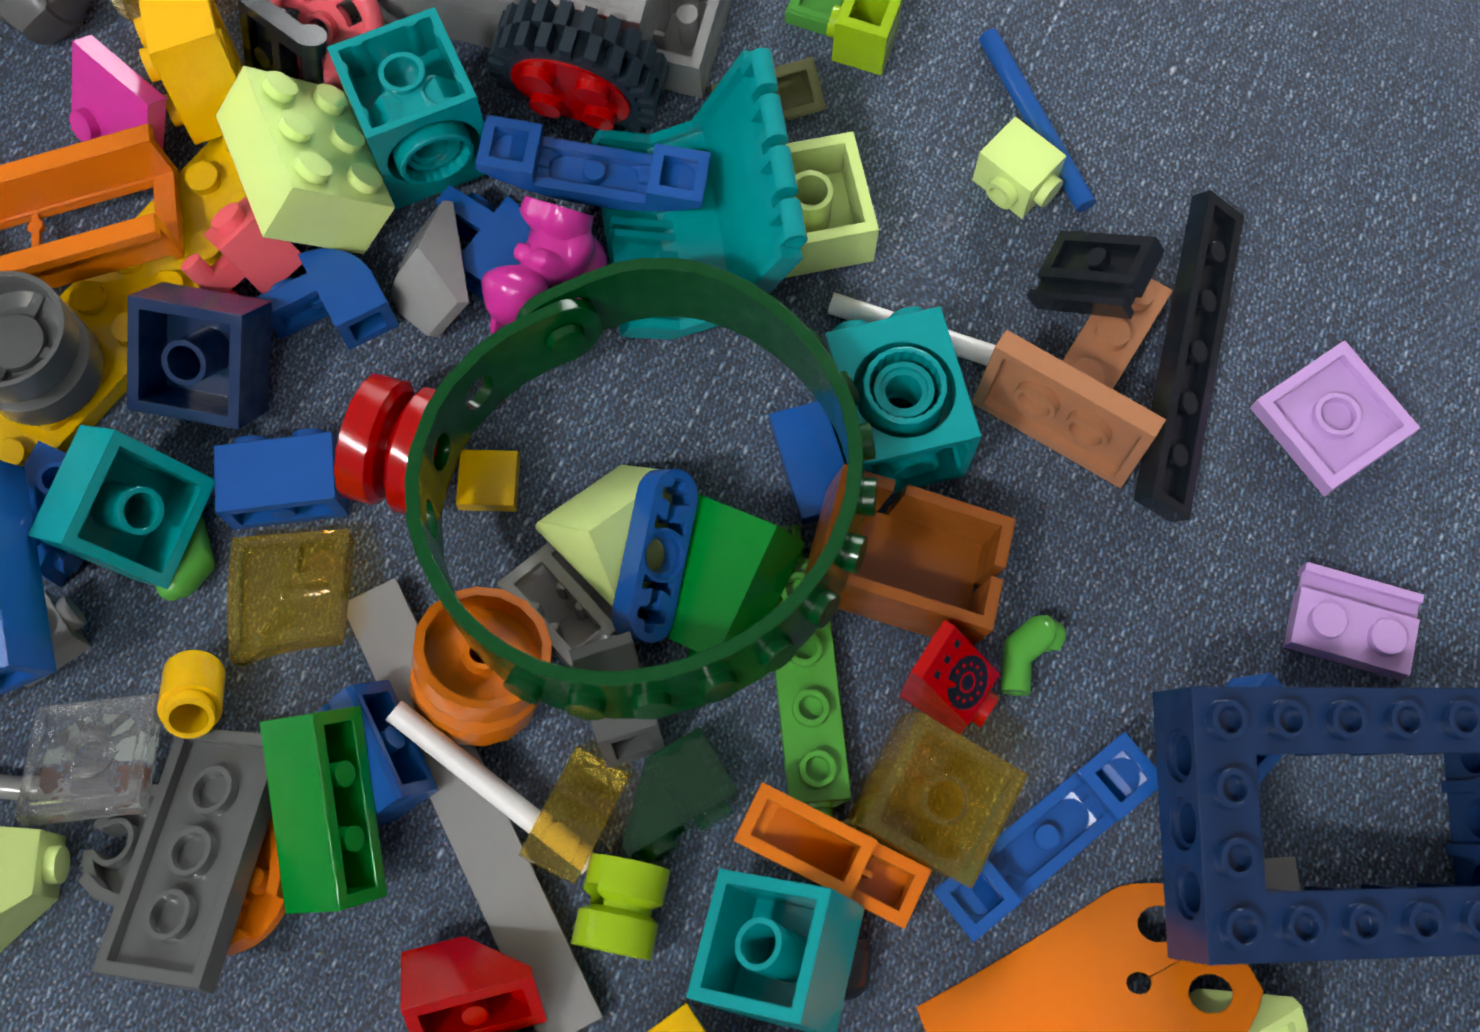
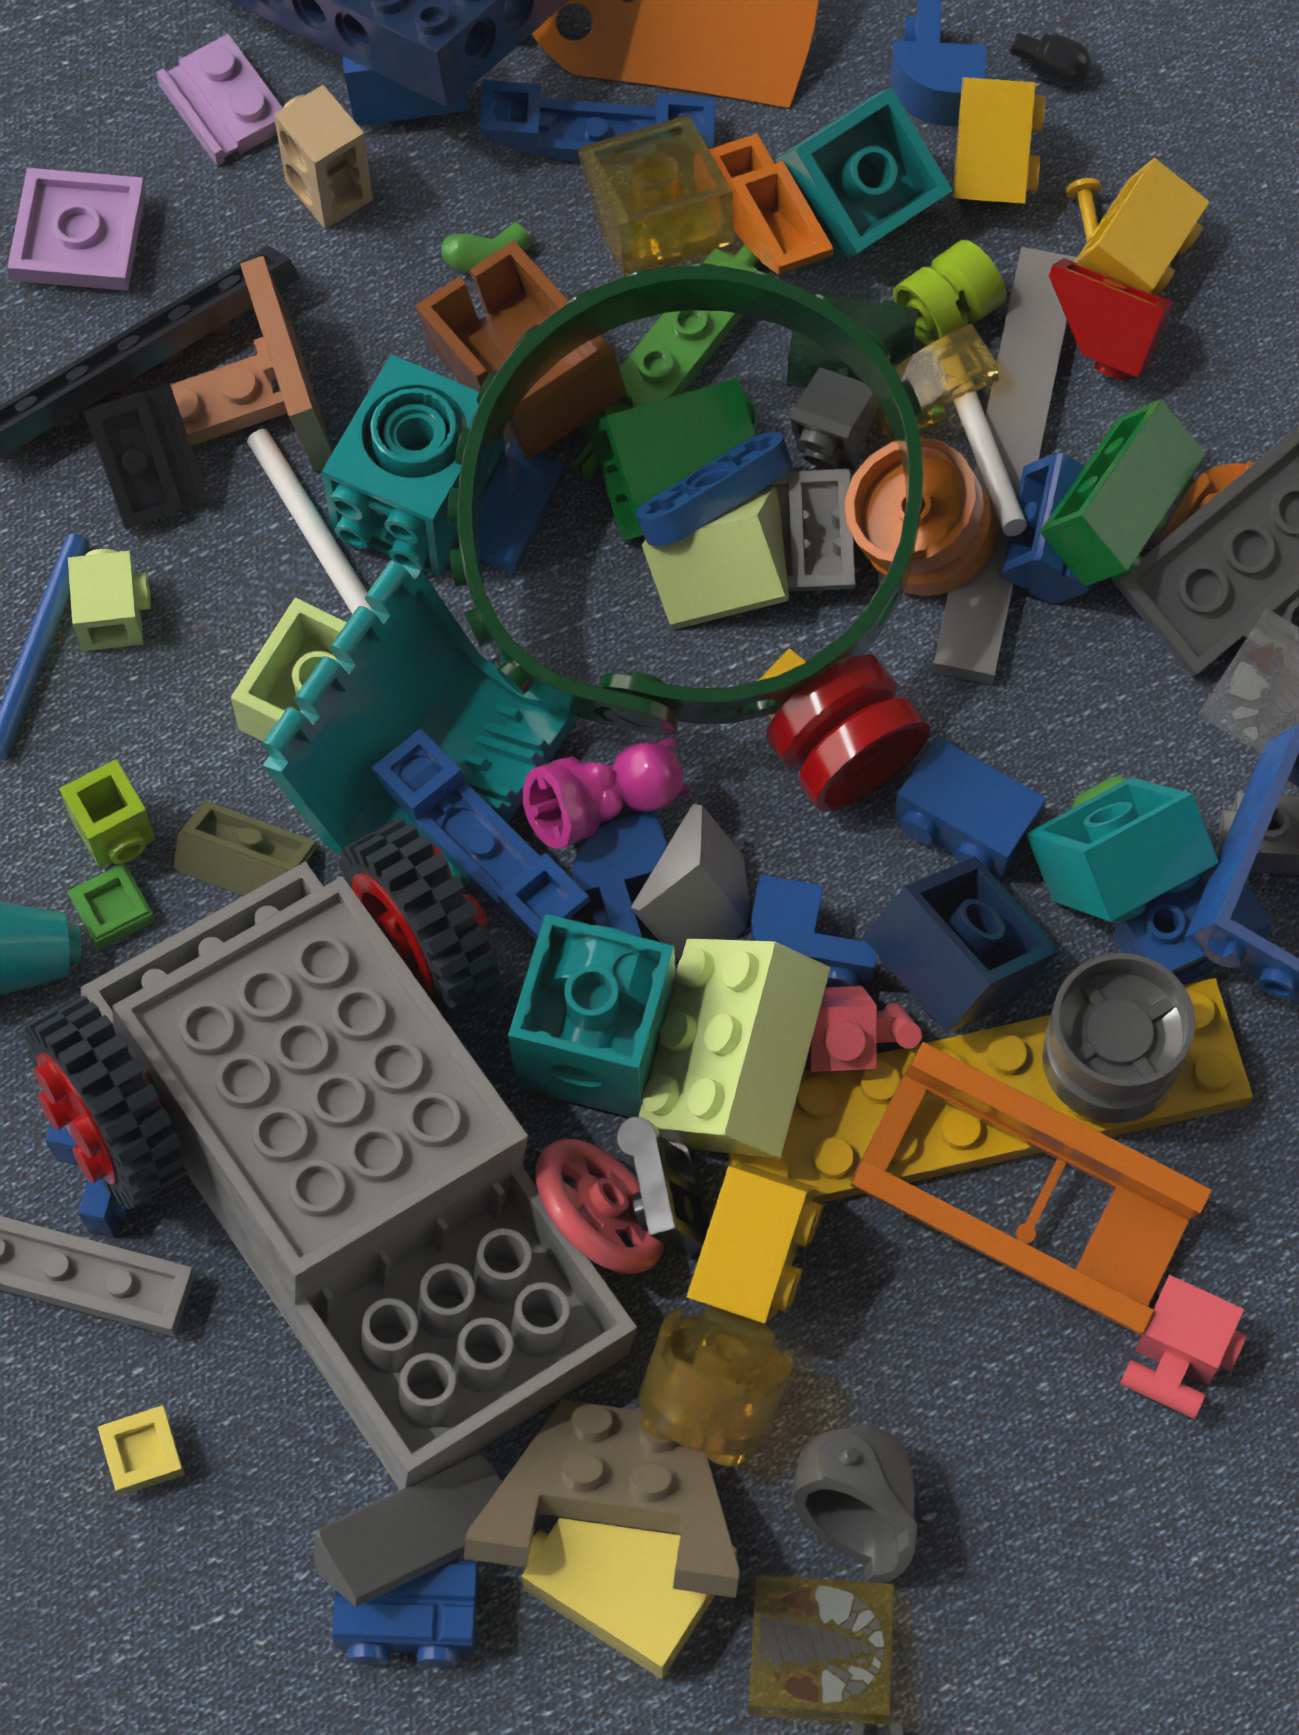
camera: 140 degrees left, 5 degrees down
dark pink plate [69,35,167,192] -> none
yellow brick [157,650,226,739] -> none
clear yellow plate [227,529,355,666] -> none
red slope [899,620,1000,736] -> none
none -> tan brick [274,85,373,229]

